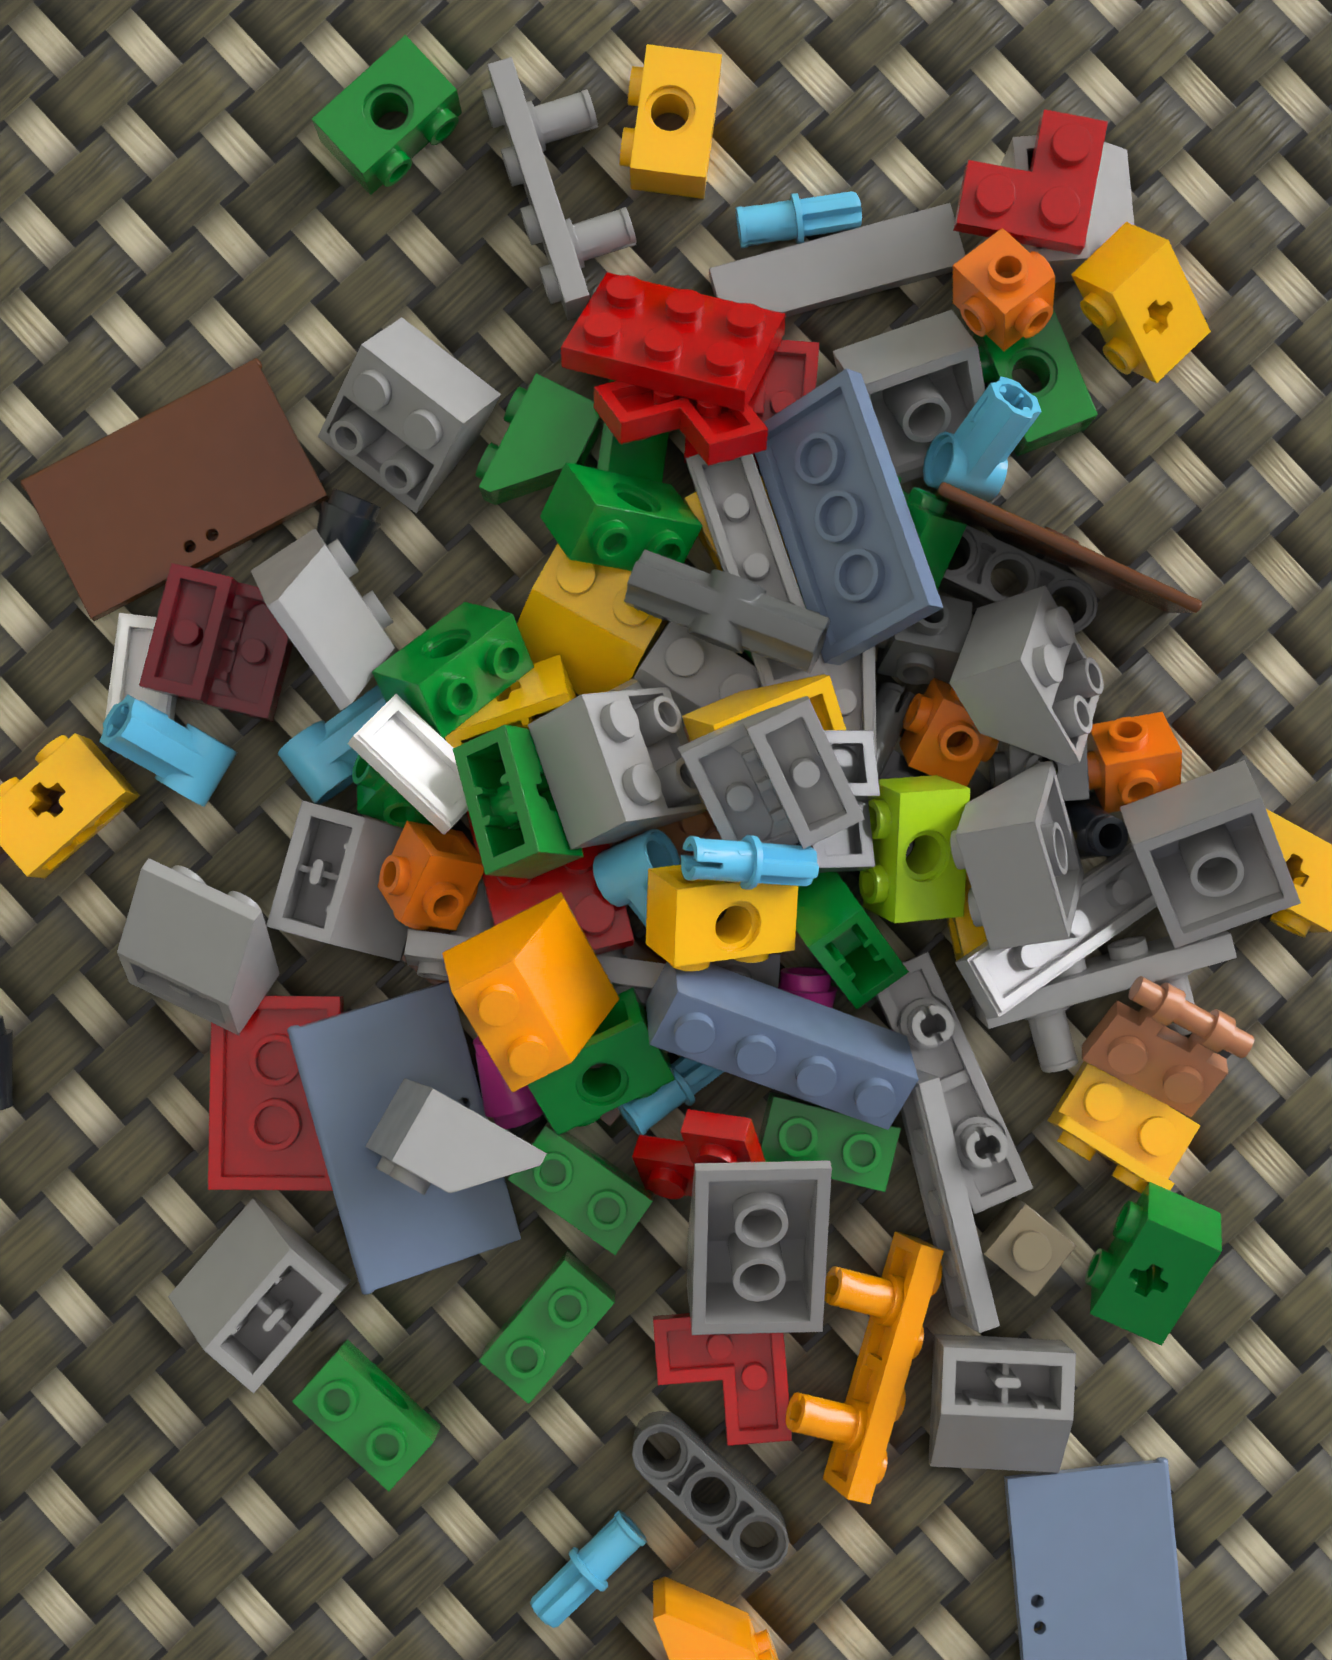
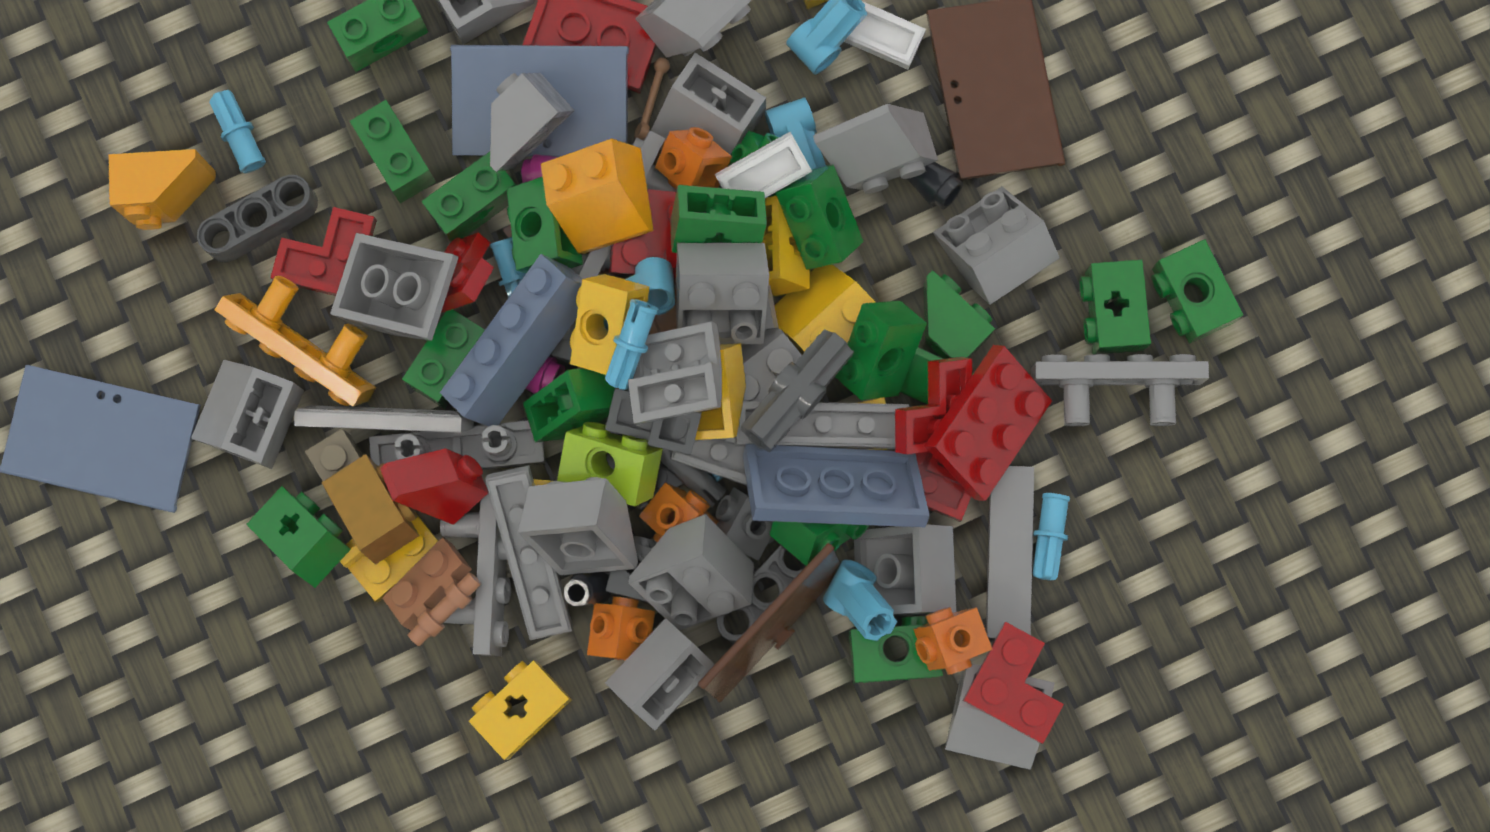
camera: 115 degrees right, 5 degrees down
dark red slope [139,563,293,722] -> none
yellow brick [619,44,722,199] -> none
yellow brick [1071,222,1211,383] -> none
light grey slope [1120,760,1301,949] -> none
none -> pearl gold brick [322,454,420,565]
none -> red slope [380,448,489,525]
none -> light grey slope [605,618,715,730]
none -> medium nougat hinge [634,57,670,140]
none -> green brick [1079,260,1151,355]

